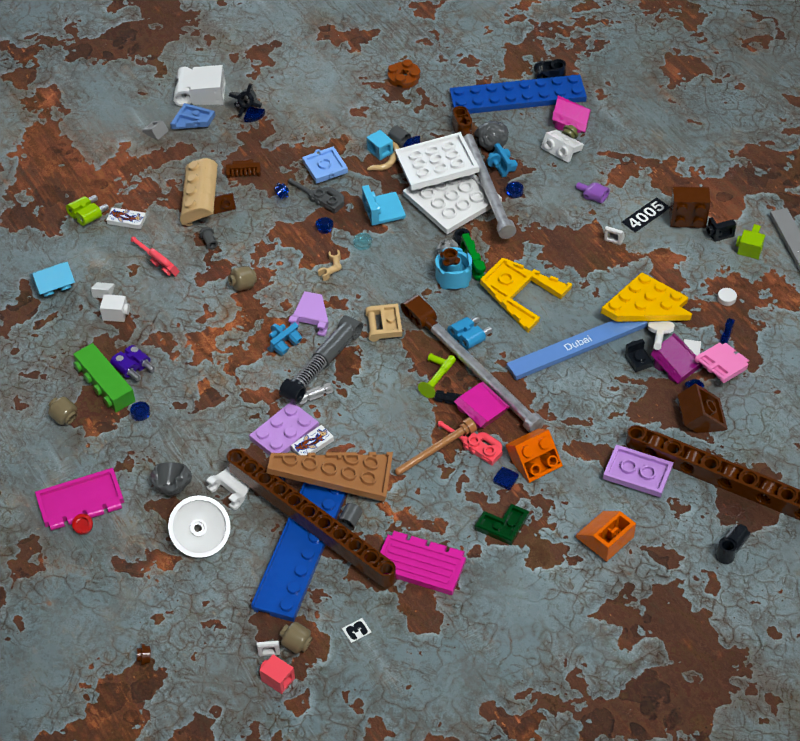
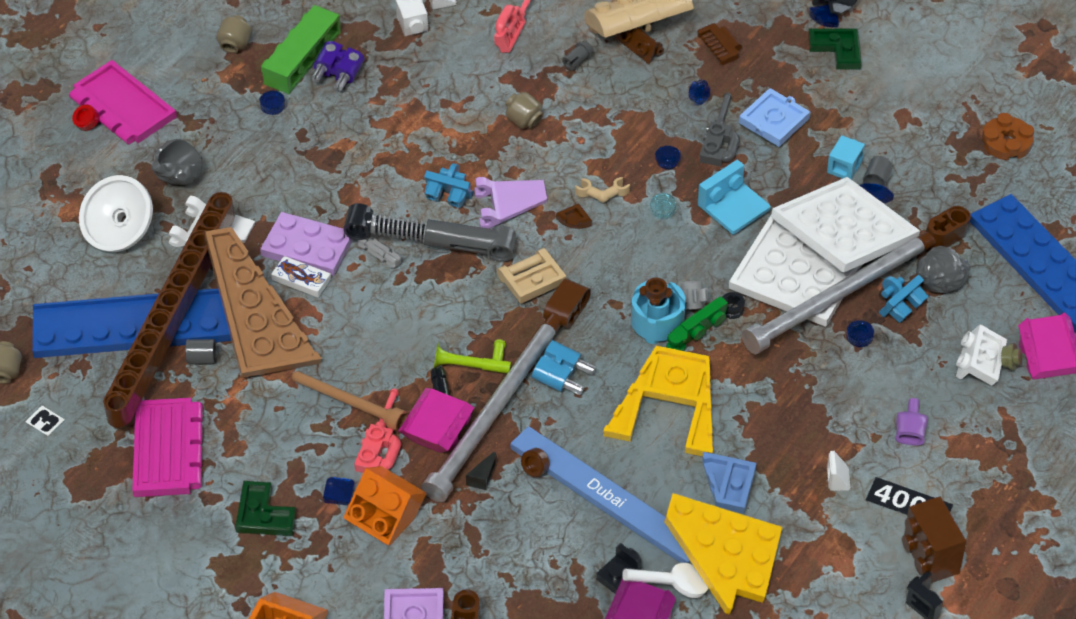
camera: 65 degrees right, 0 degrees up
tan animal [367,142,400,171] -> none
none -> pearl dark grey piece [466,452,497,490]
none -> reddish brown tile [521,448,550,477]
none -> reddish brown tile [556,203,592,229]
none -> medium blue wing [702,452,757,514]
none -> dark green tile [808,28,862,70]

